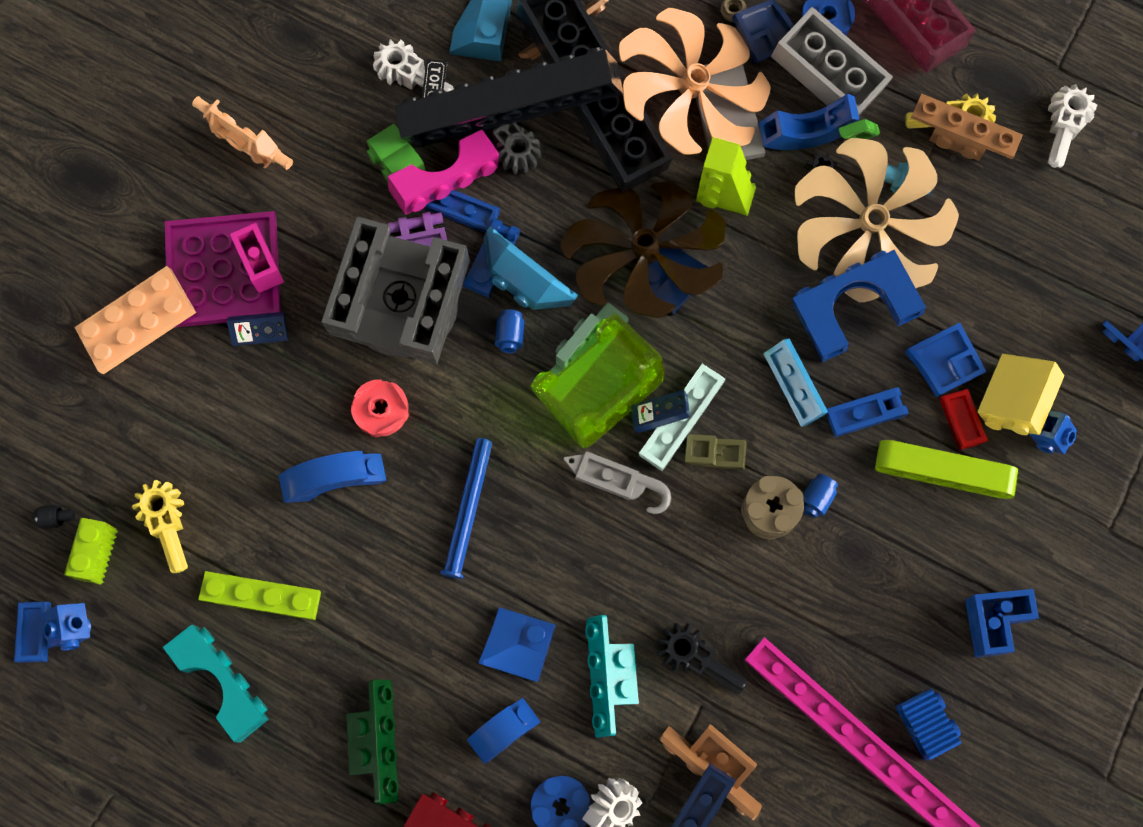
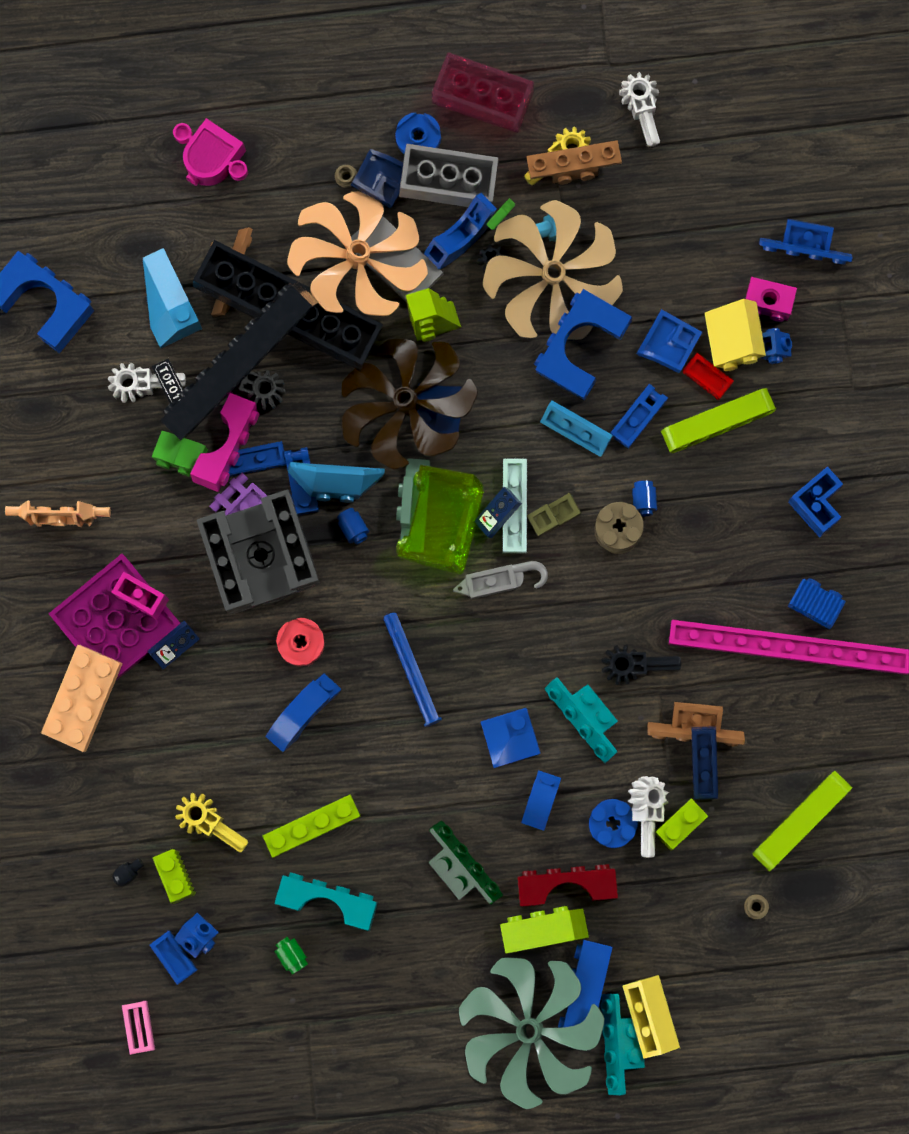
camera: 25 degrees left, 5 degrees up
none -> green brick [274,937,308,975]
none -> dark pink brick [745,277,797,322]

